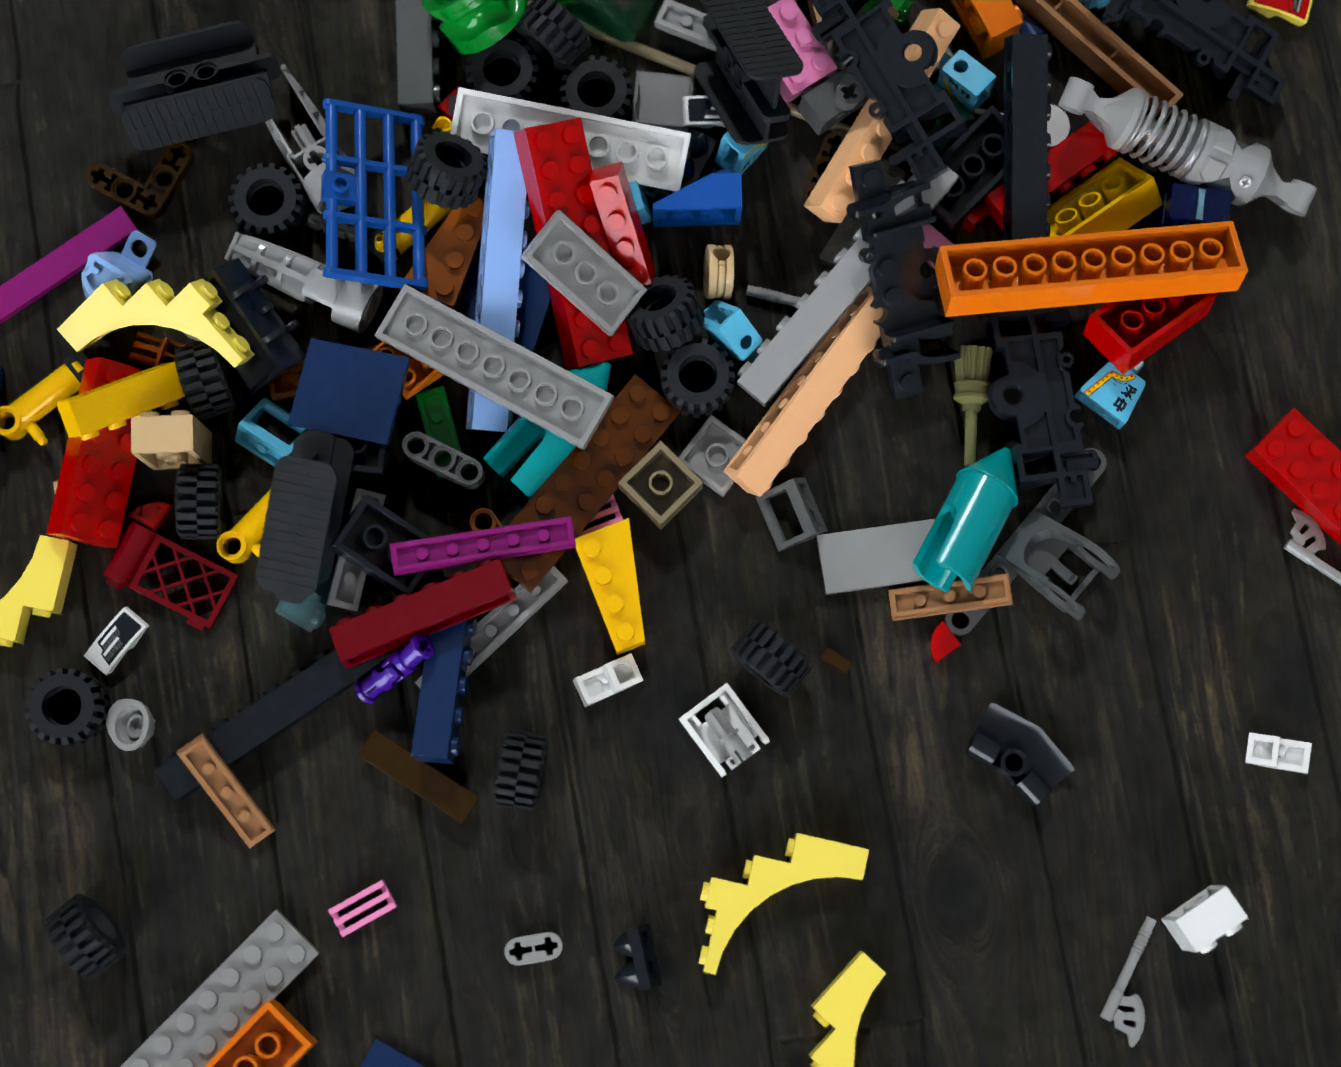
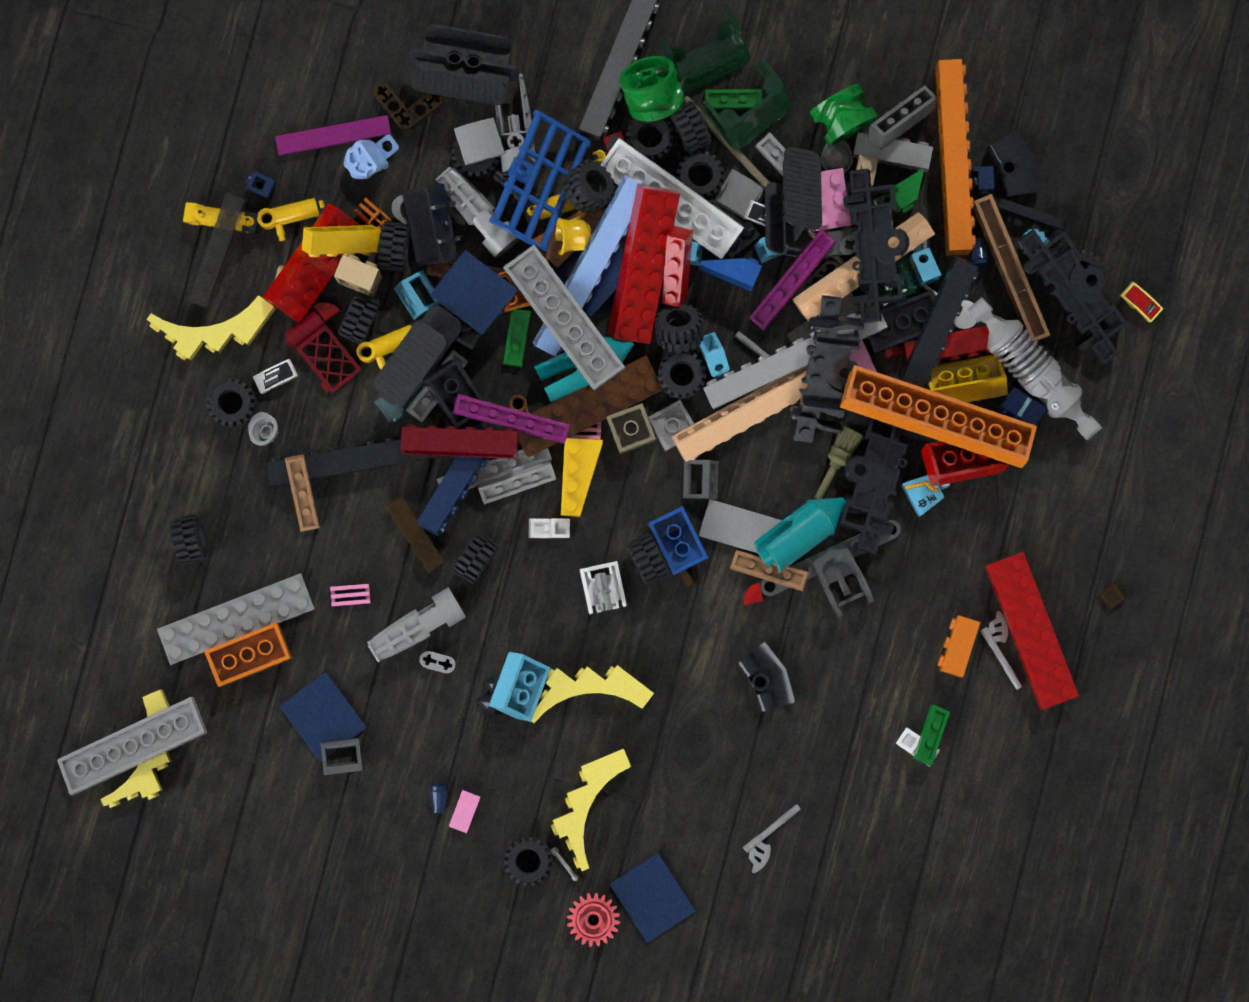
camera: 20 degrees right, 5 degrees up
light yellow arch [57,278,255,368] -> none
dark purple piece [355,634,434,704] -> none
dark grey beam [402,431,485,490] -> none
light grey tile [520,210,647,336] -> none
tan head [703,244,735,300] -> none
white brick [1161,885,1248,954] -> none
none -> light grey piece [367,587,466,662]
none -> light grey slope [454,118,505,165]
none -> light grey plate [477,460,556,504]
none -> medium azure brick [489,652,550,722]
none -> yellow helmet [555,216,592,255]
none -> blue slope [647,506,708,575]
none -> magenta tile [749,229,837,330]
none -> green tile [913,704,950,766]
none -> orange brick [937,615,980,678]

